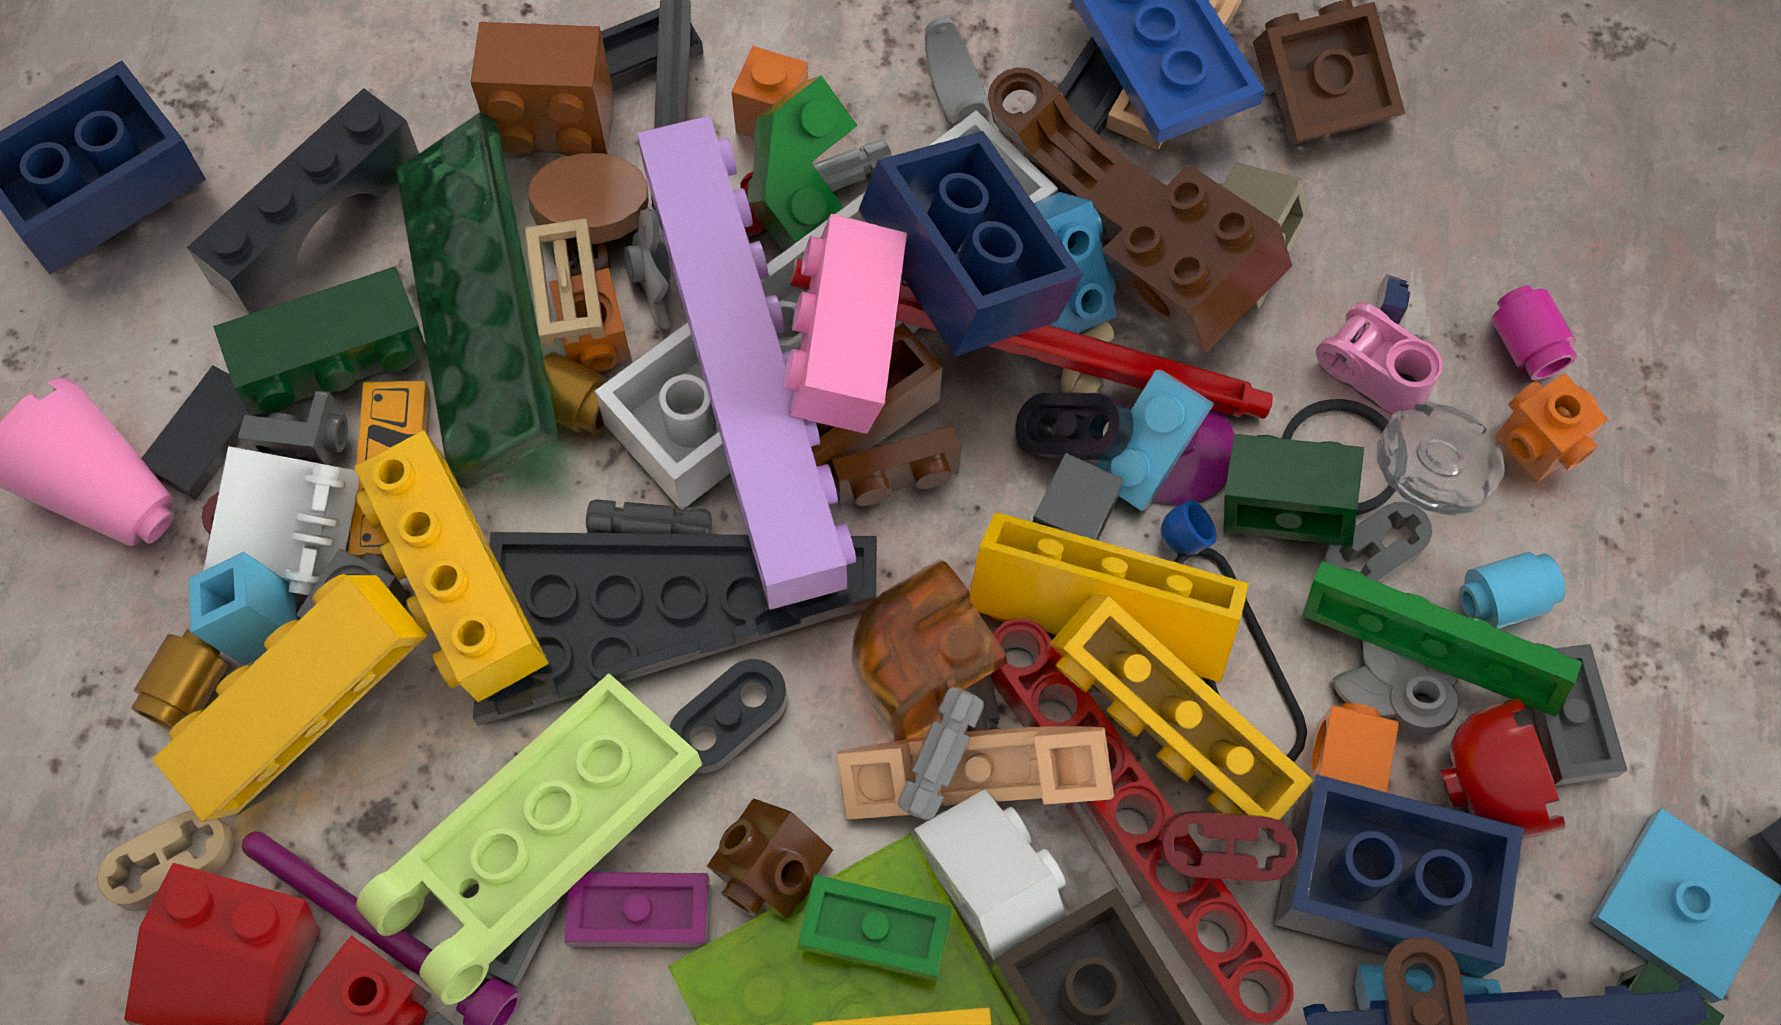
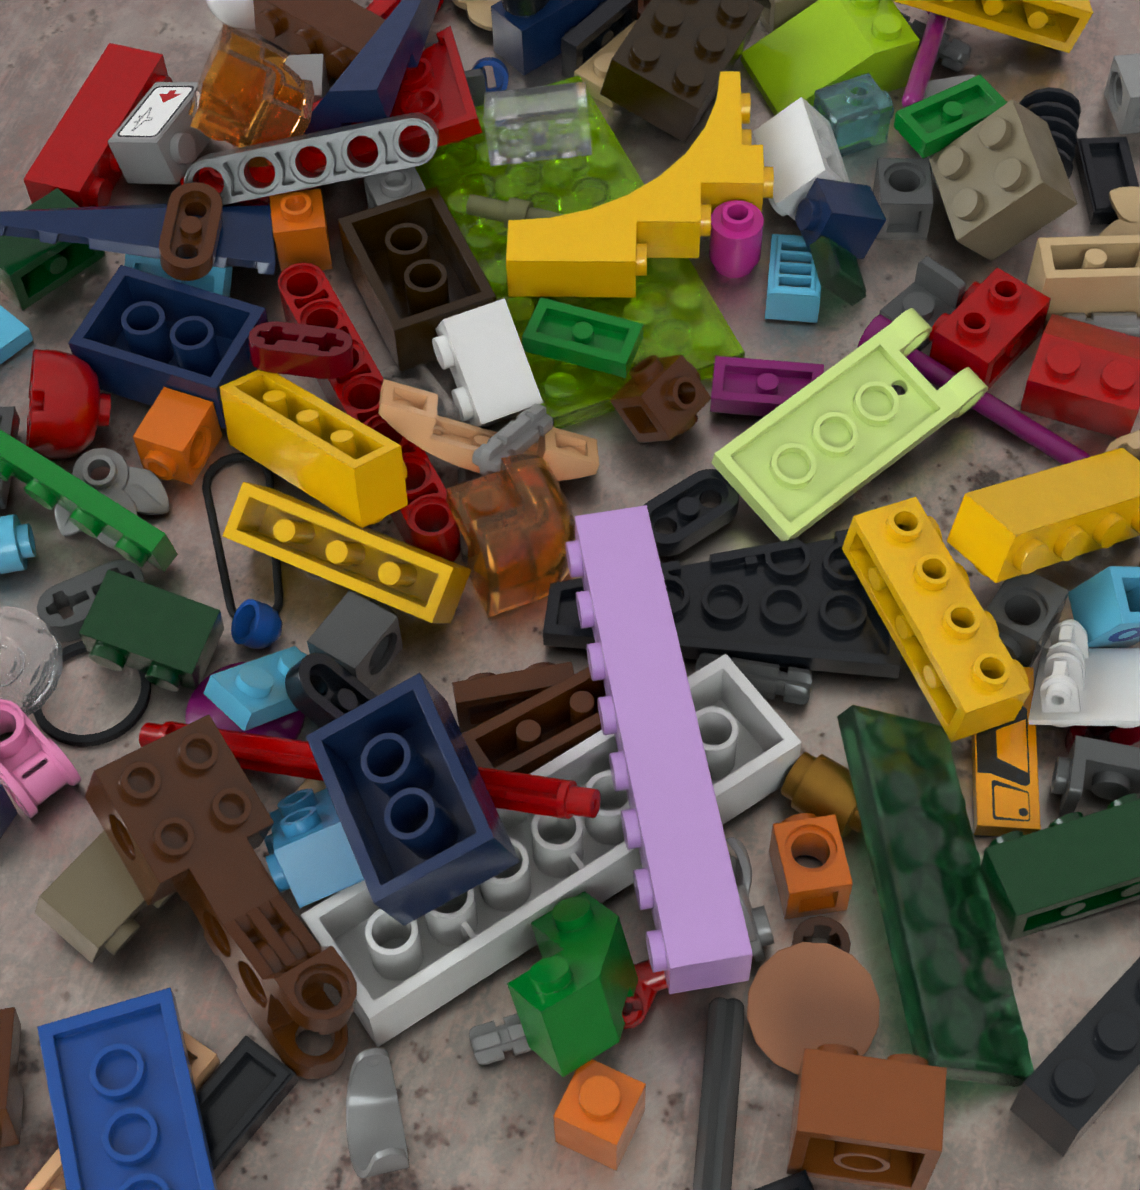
camera: 170 degrees left, 10 degrees down
tan tile [525,218,605,347] -> none
bright pink brick [783,214,907,434] -> none

